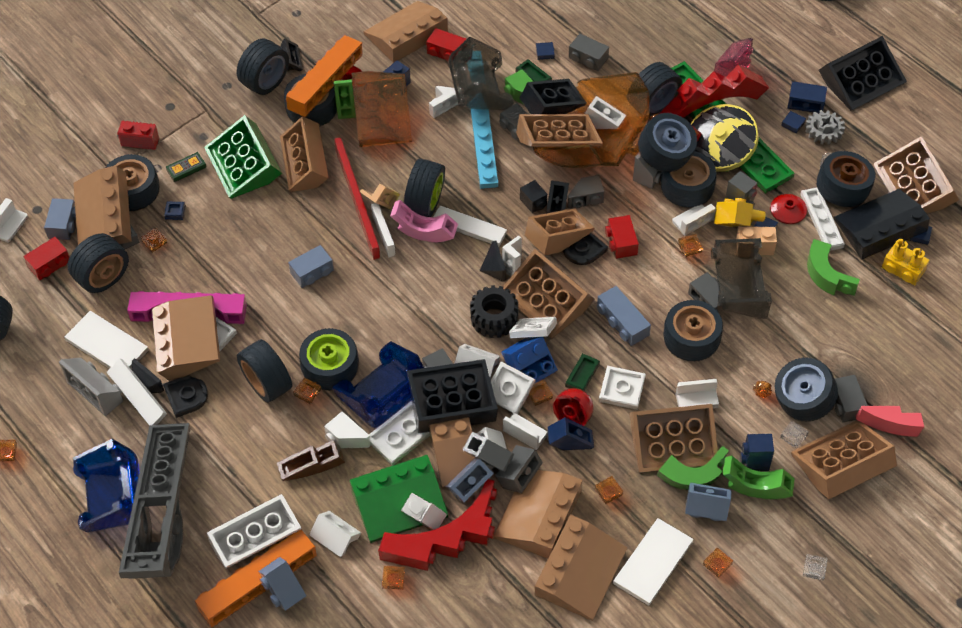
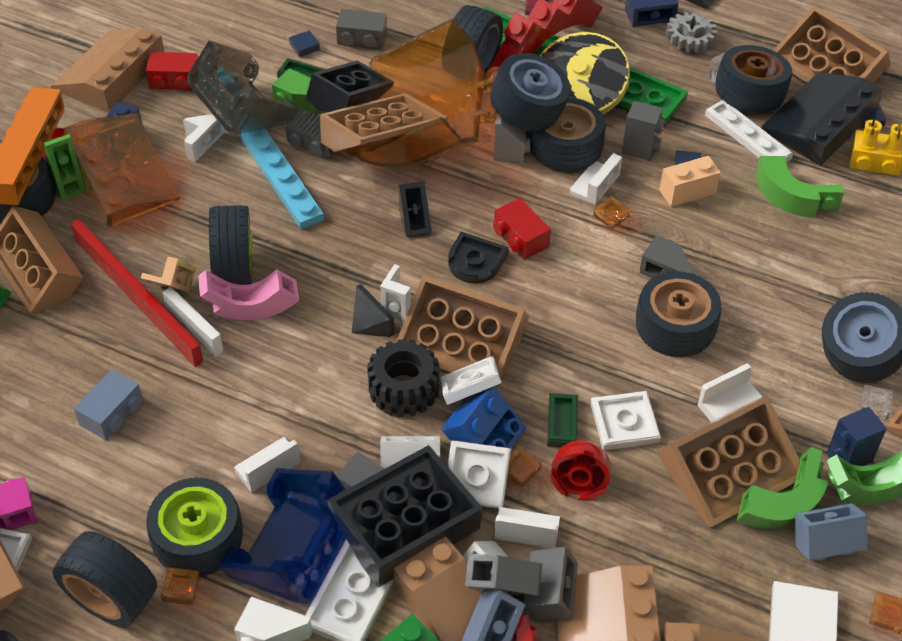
camera: 25 degrees left, 5 degrees down
white tile [433,206,507,247] -> none
black brick [520,180,548,213] -> none
medium nougat slope [525,208,594,256] -> none
dark blue slope [548,417,594,451] -> none
dark grey slope [567,175,605,209] -> none
white slope [585,96,626,129] -> none
clear orange plate [595,476,623,504] -> none
sand blue brick [596,286,651,346] -> none
clear smoke windscreen [711,238,772,319] -> none
yellow brick [714,198,766,227] -> none
clear orange plate [753,381,772,398] -> none
red dish [770,194,807,224] -> none
dark blue tile [781,111,806,134] -> none
none -> white panel [234,437,301,493]

